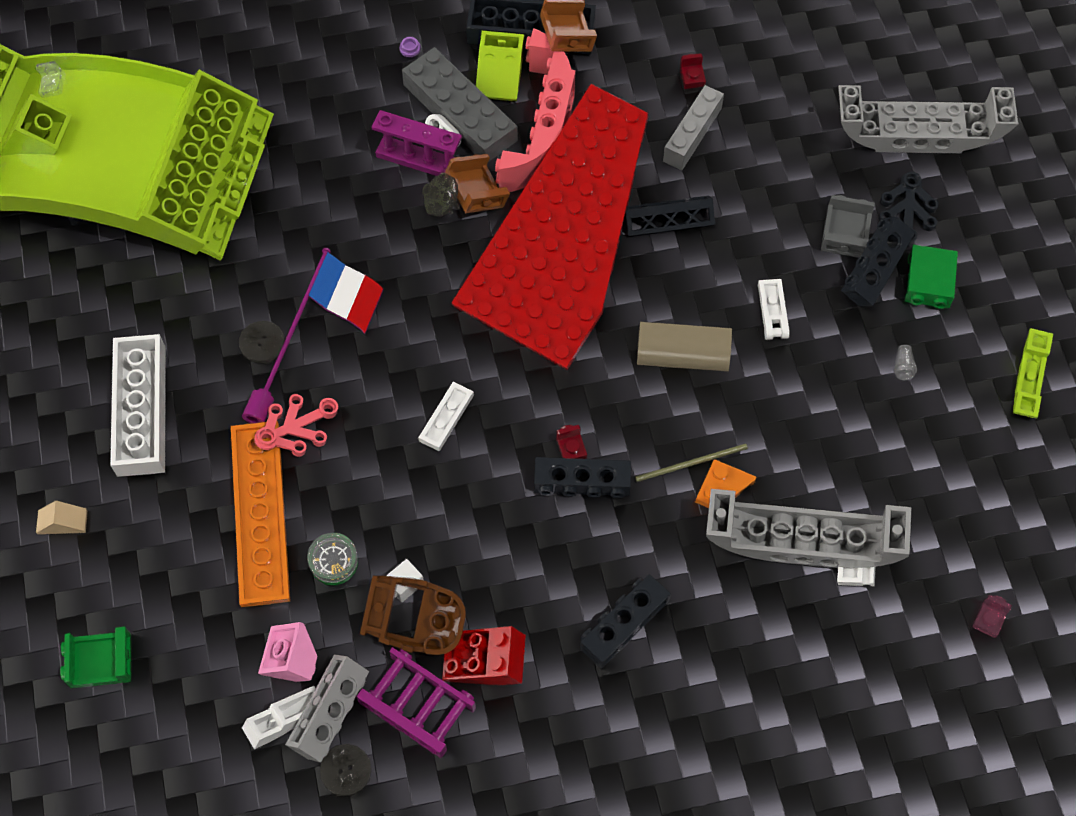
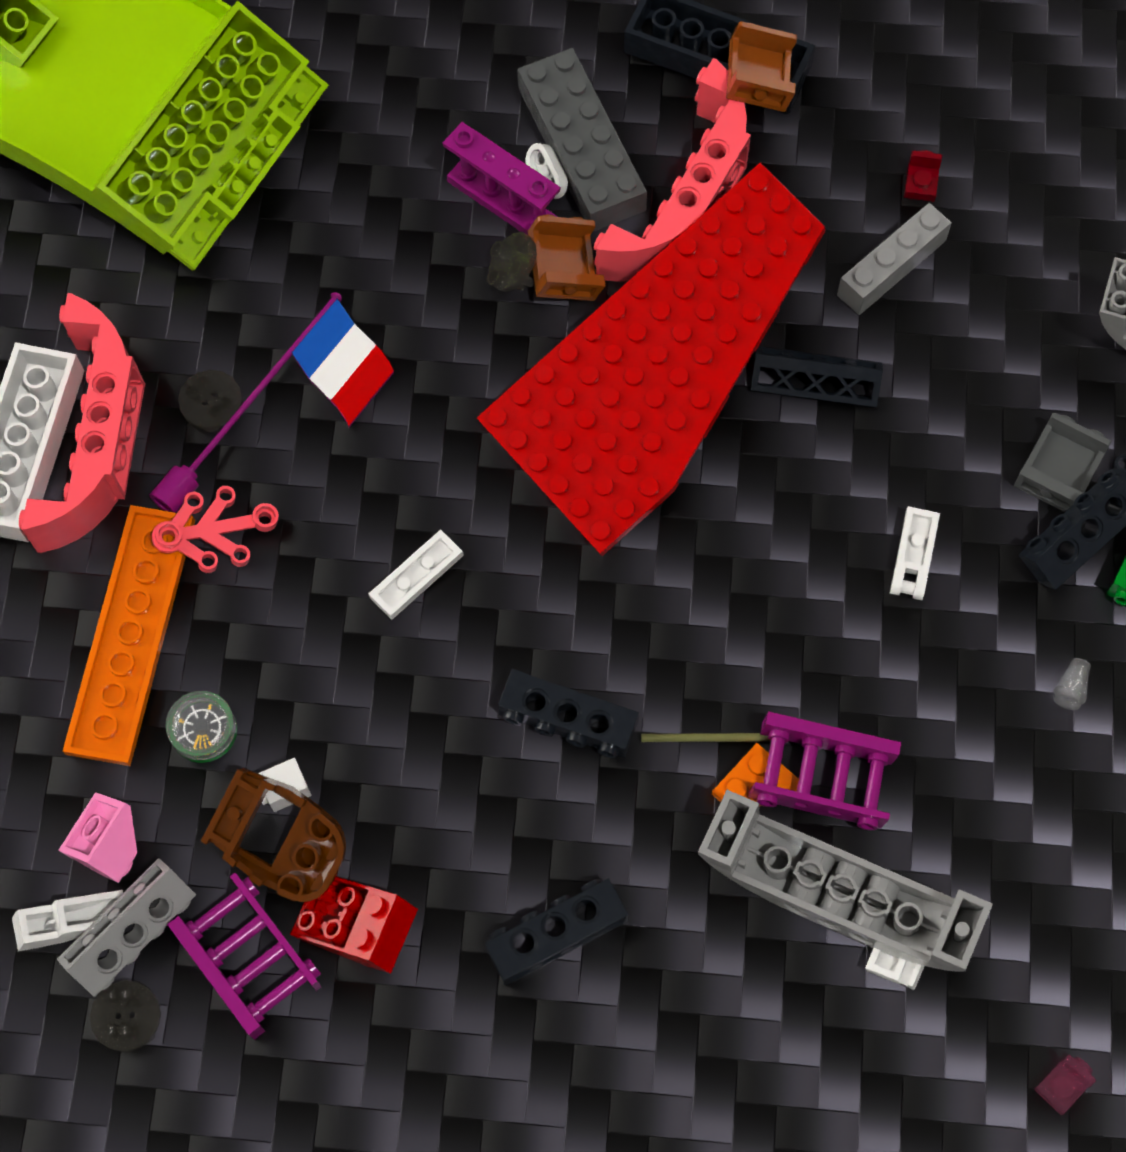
camera: 20 degrees right, 5 degrees up
medium lavender plate [400,37,421,57] -> none
lime slope [476,31,524,101] -> none
dark red bracket [557,425,587,459] -> none
dark tan brick [637,322,732,371] -> none
none -> coral slope [19,293,145,553]
none -> magenta fence [748,711,901,830]

